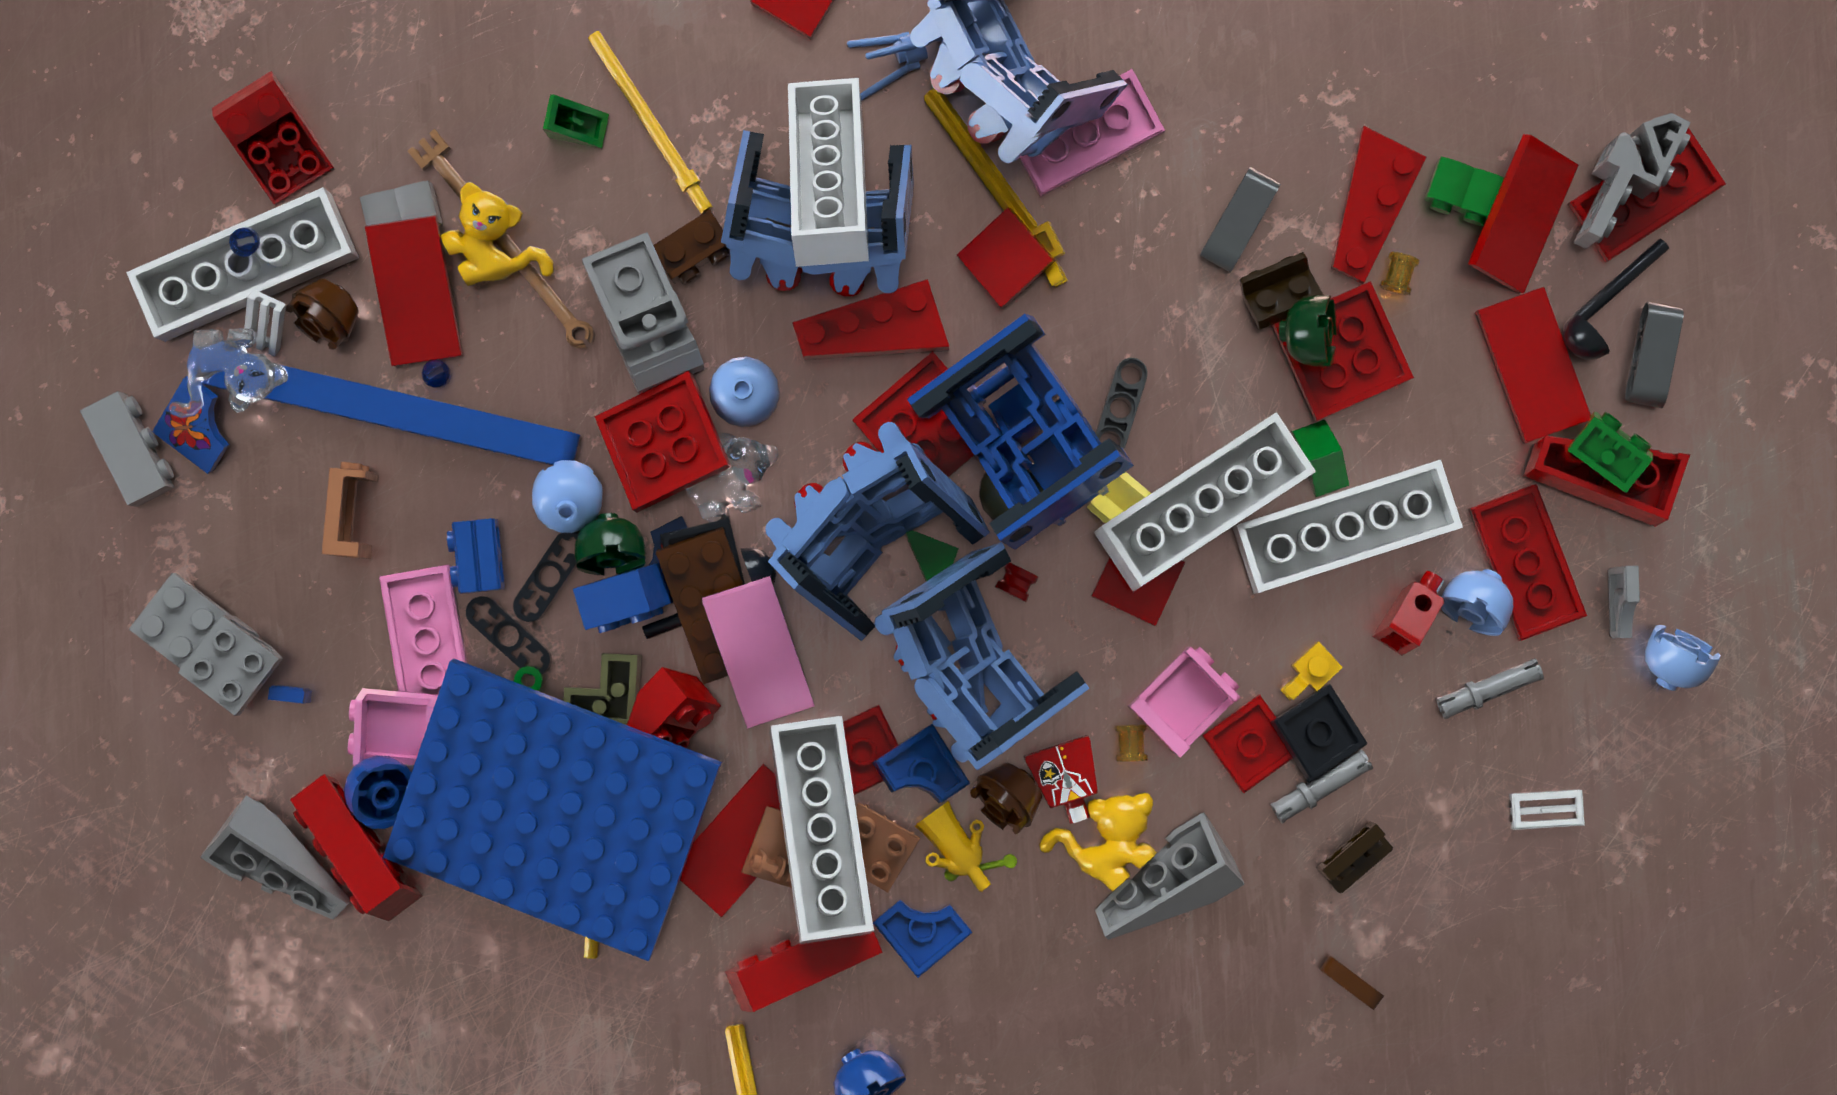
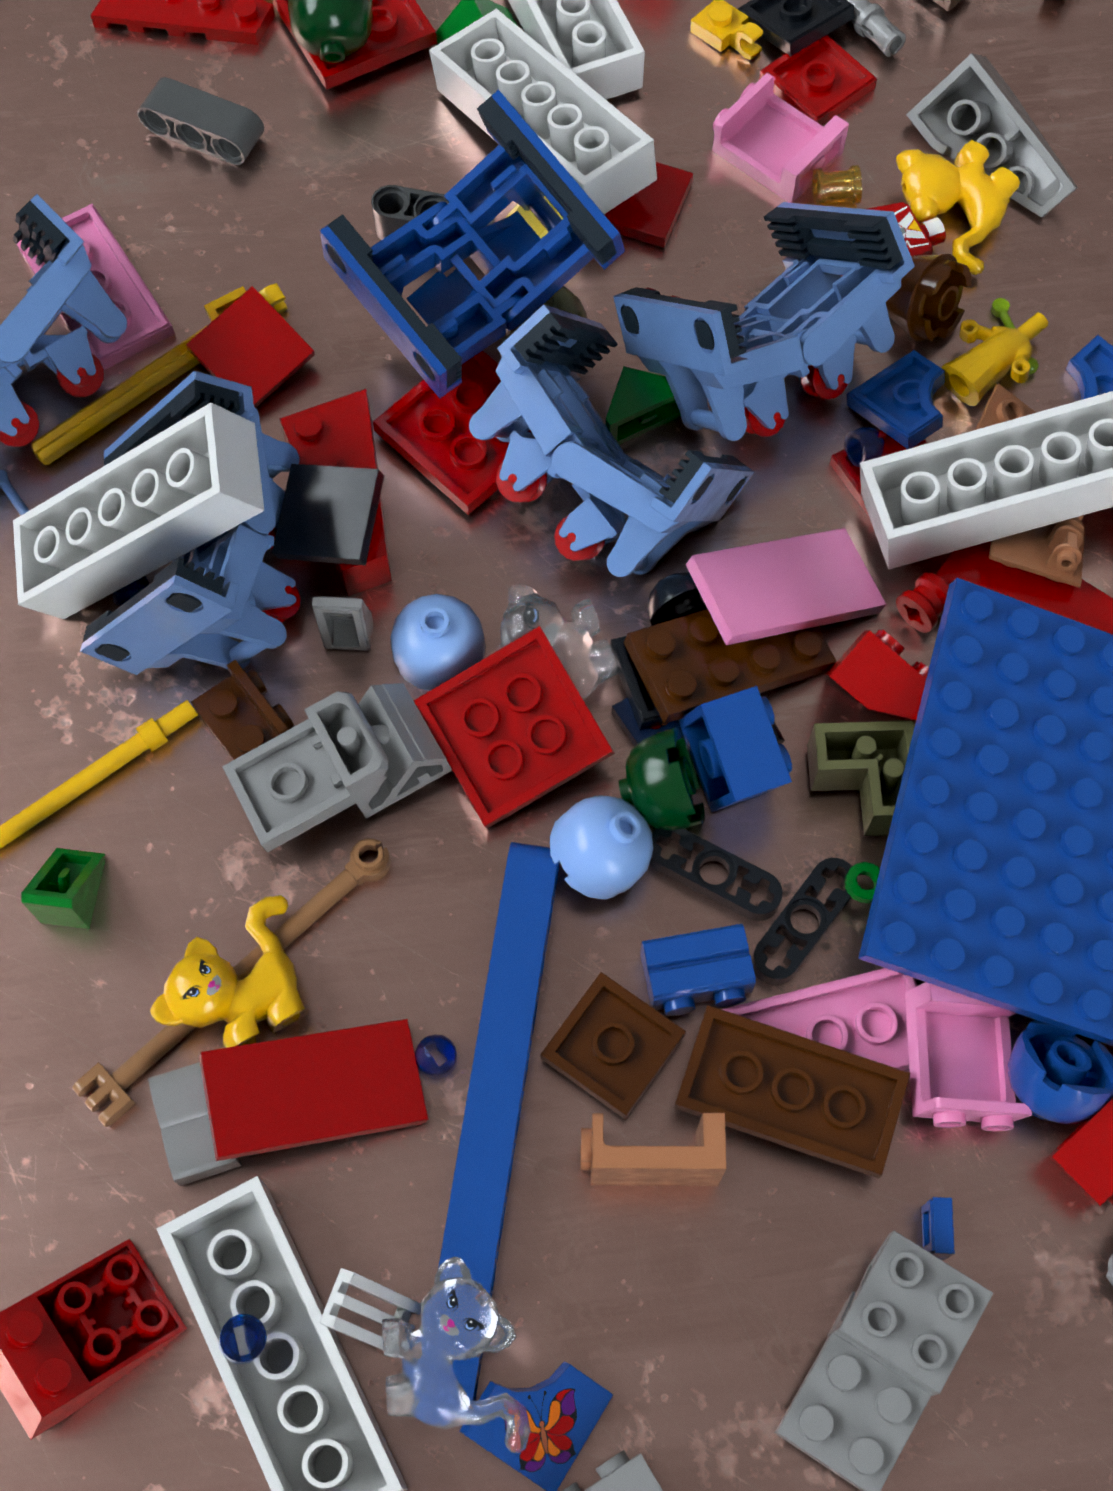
camera: 95 degrees left, 20 degrees down
reddish brown cone [286,279,359,349] -> none
dark brown bracket [1240,252,1324,330] -> none
none -> black tile [272,464,384,566]
none -> light grey slope [312,596,374,651]
none -> reddish brown plate [540,972,686,1119]
none -> reddish brown plate [674,1005,910,1179]
none -> clear blue hinge [844,427,885,467]
none -> red wheel [896,572,949,633]

